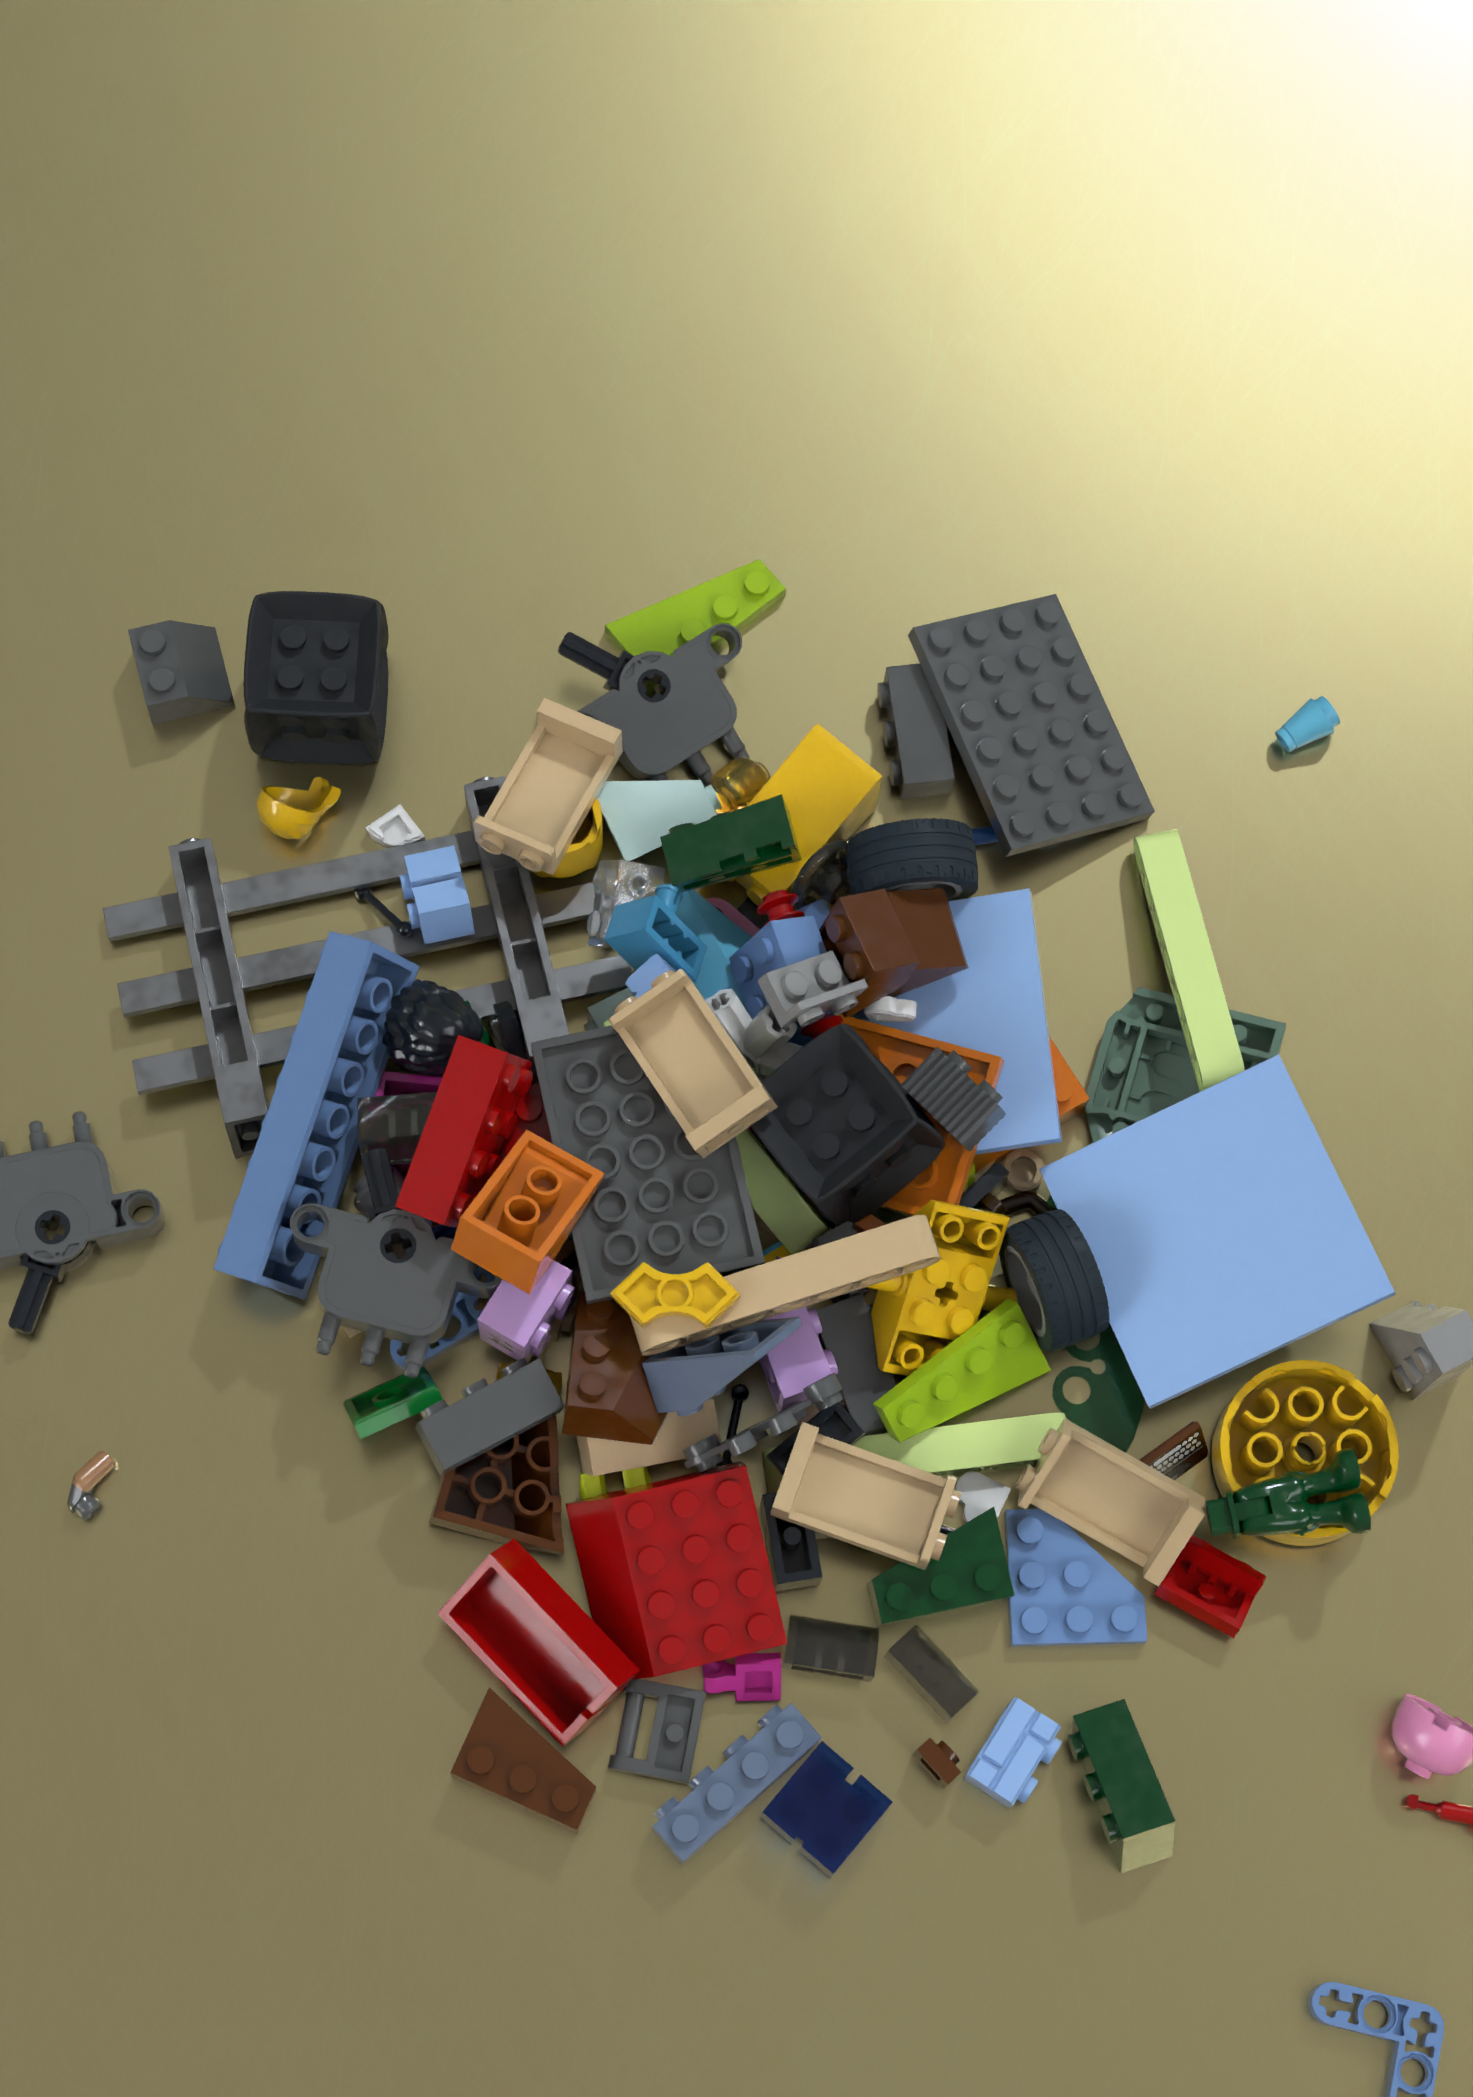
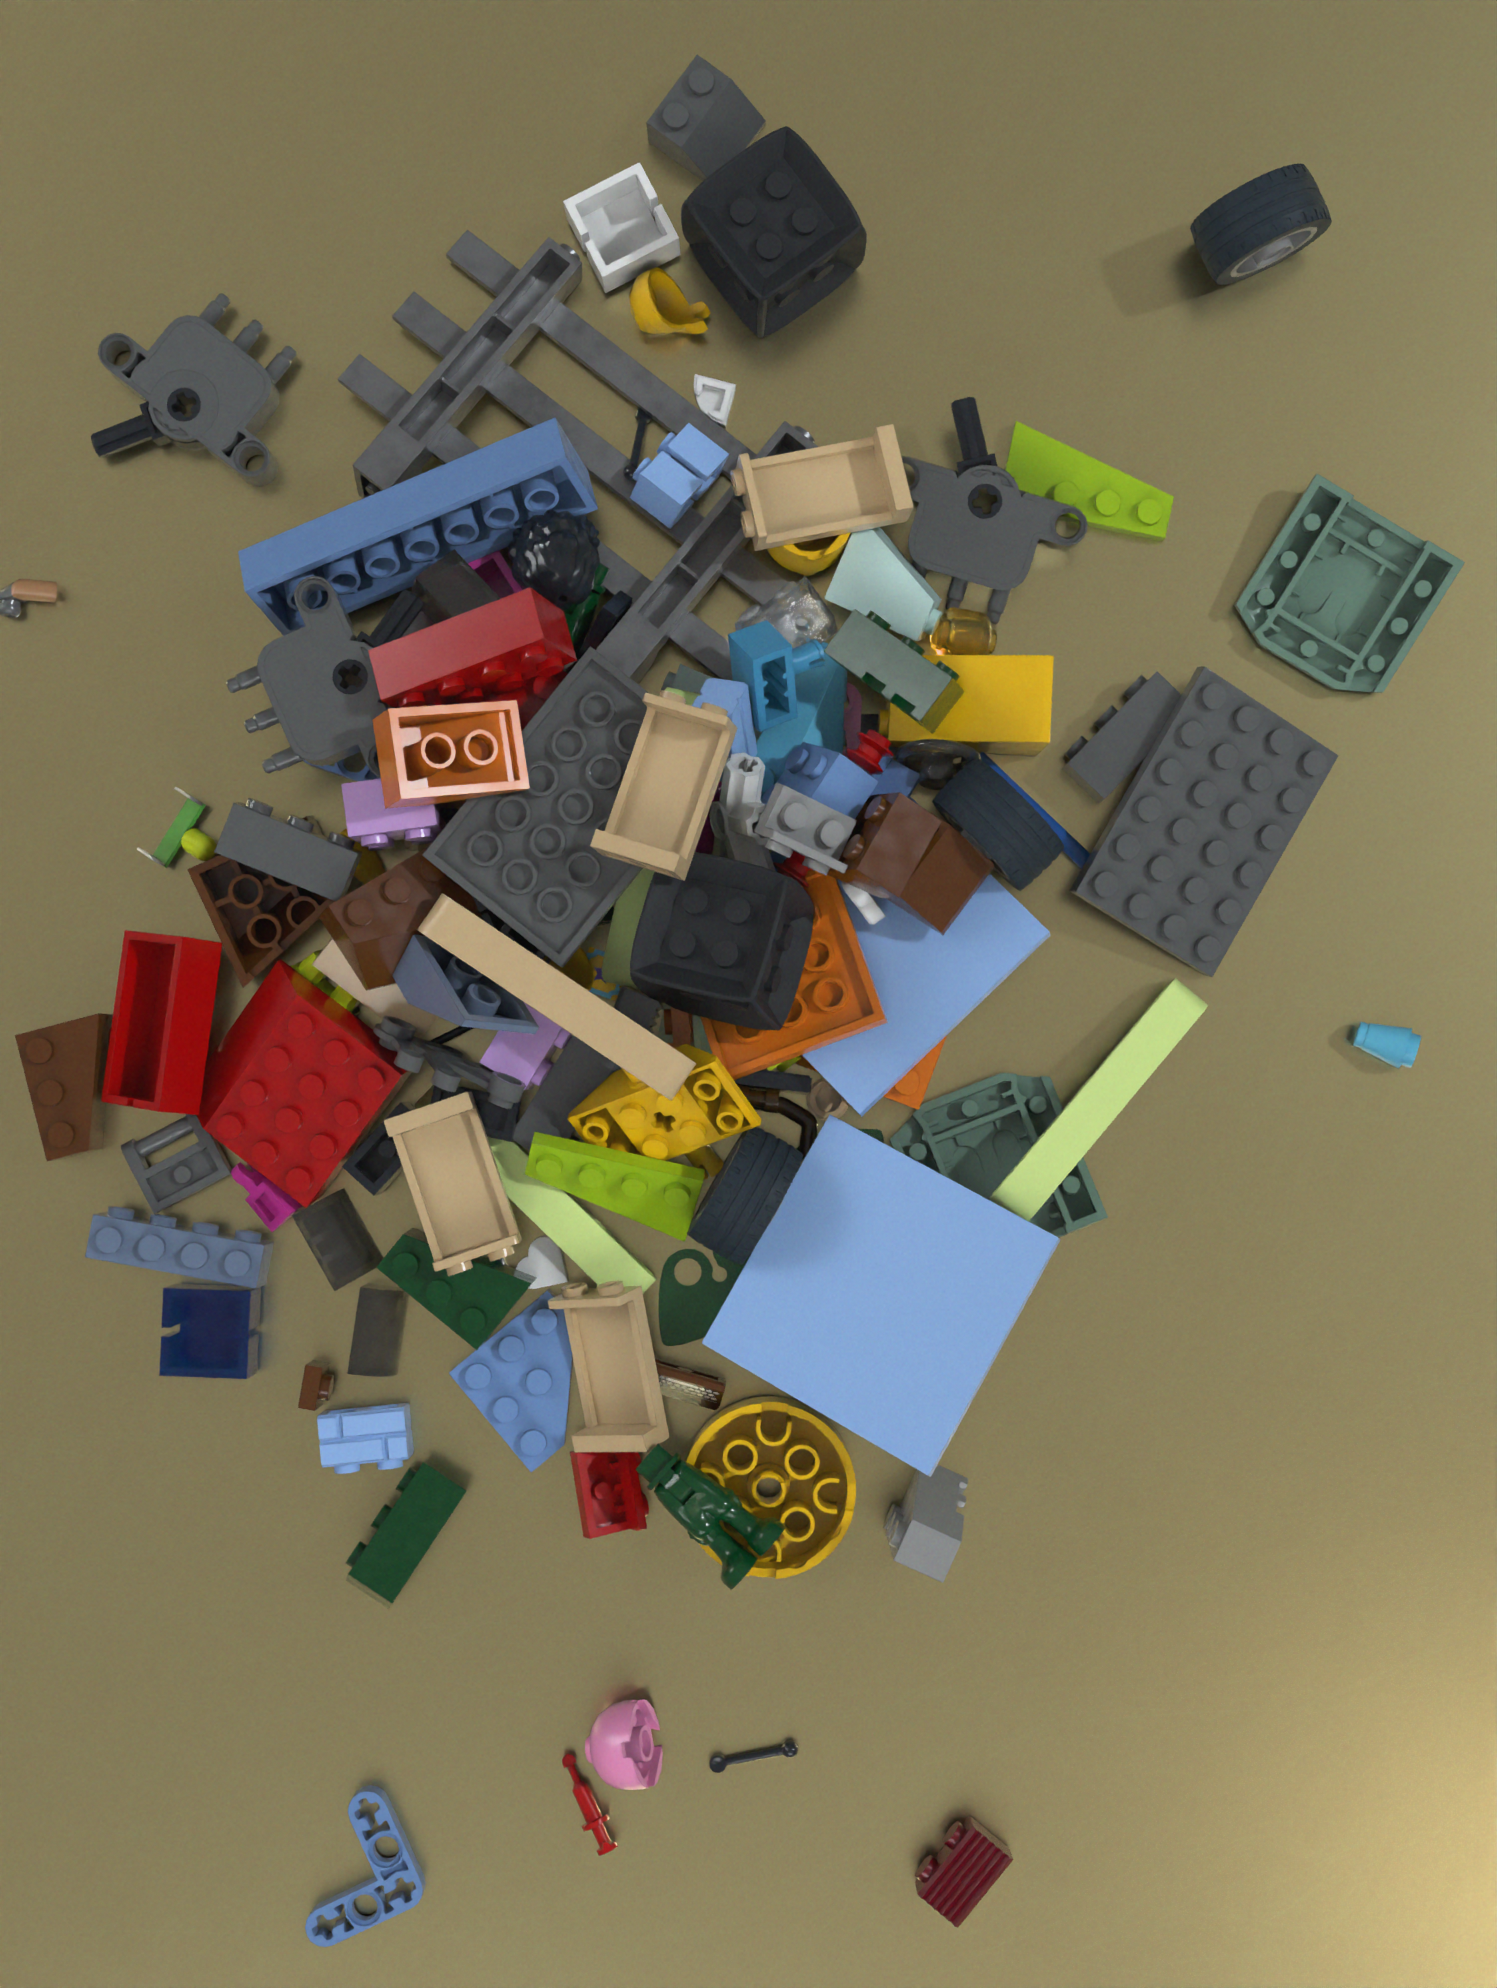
camera: 60 degrees right, 15 degrees up
green tile [343,1366,443,1439] -> none
yellow tile [610,1262,740,1329] -> none
dark grey brick [901,1047,1006,1151] -> none
none -> piece [137,787,217,868]
none -> white piece [563,162,681,293]
none -> black wheel [1190,163,1332,285]
none -> sand green wedge [1234,474,1465,693]

